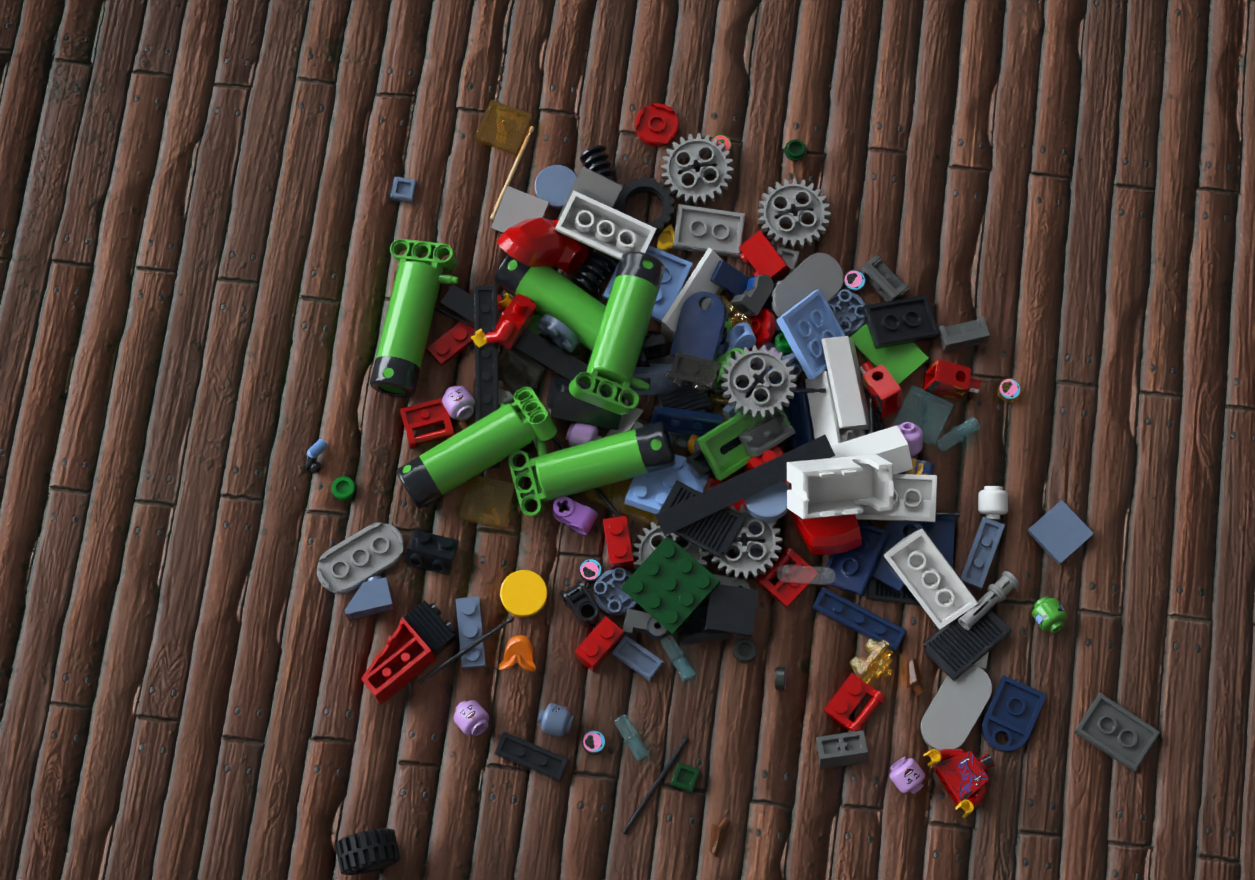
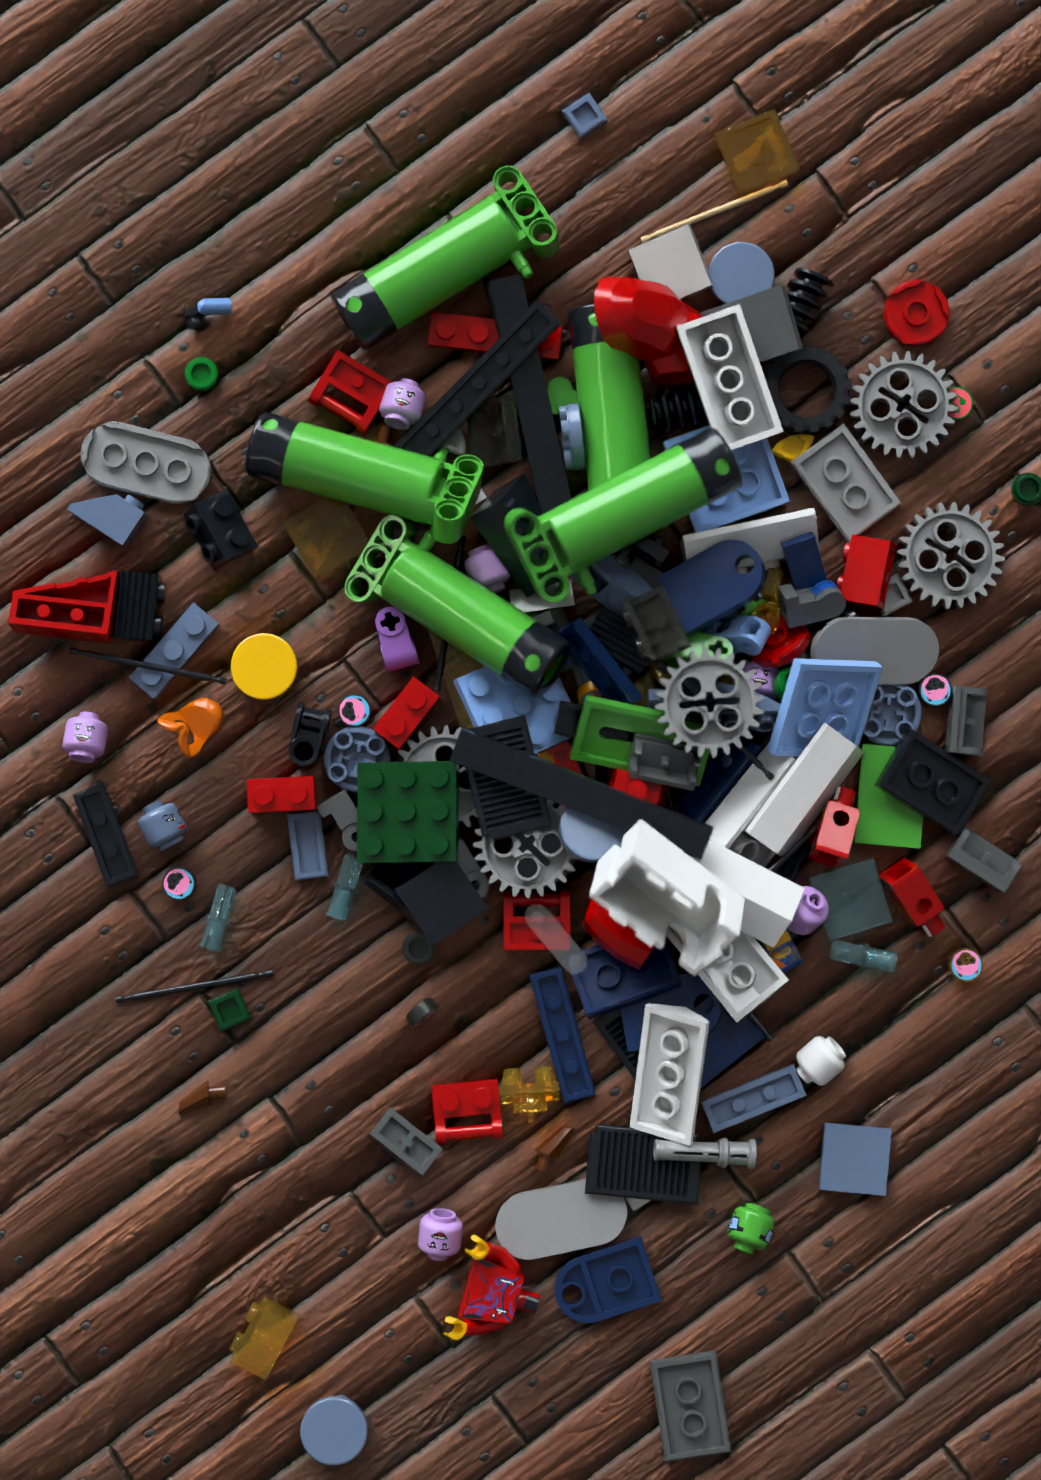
camera: 50 degrees right, 15 degrees up
red torso [471,293,537,350] -> none

